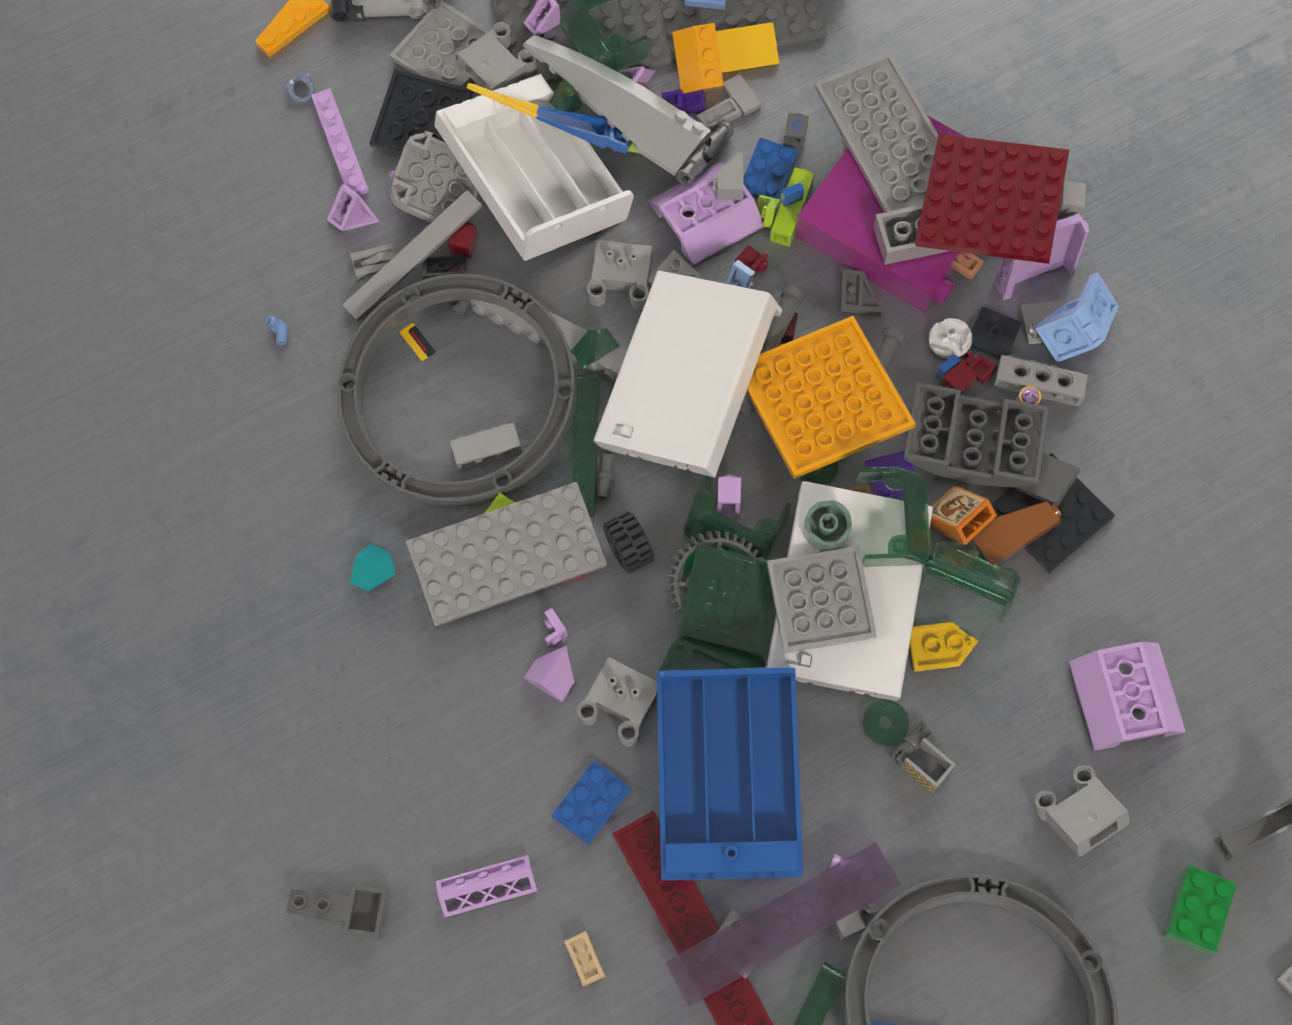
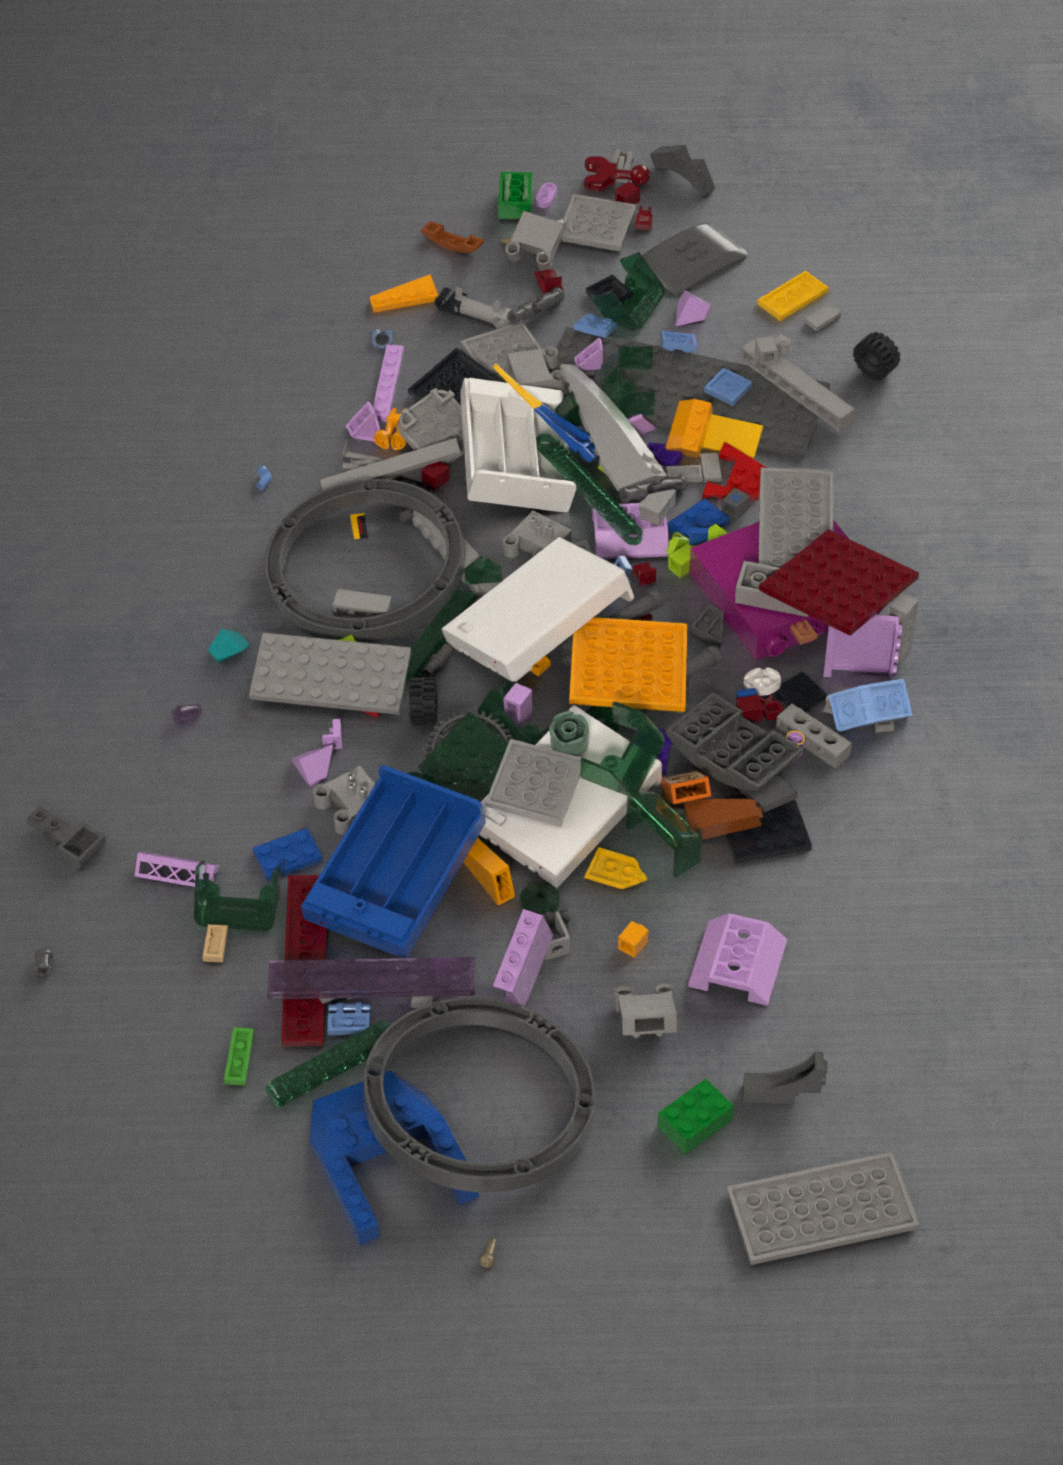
camera: 25 degrees right, 20 degrees down
none -> clear purple cone [172,704,202,724]
none -> clear green windscreen [194,860,281,931]
none -> medium blue plate [328,1002,370,1035]
none -> light orange piece [374,408,406,450]
none -> light orange slope [463,838,515,906]
none -> lavender panel [493,909,553,1007]
none -> clear green gear [536,434,643,545]
none -> light orange brick [618,921,649,958]
none -> red wing [702,442,767,500]

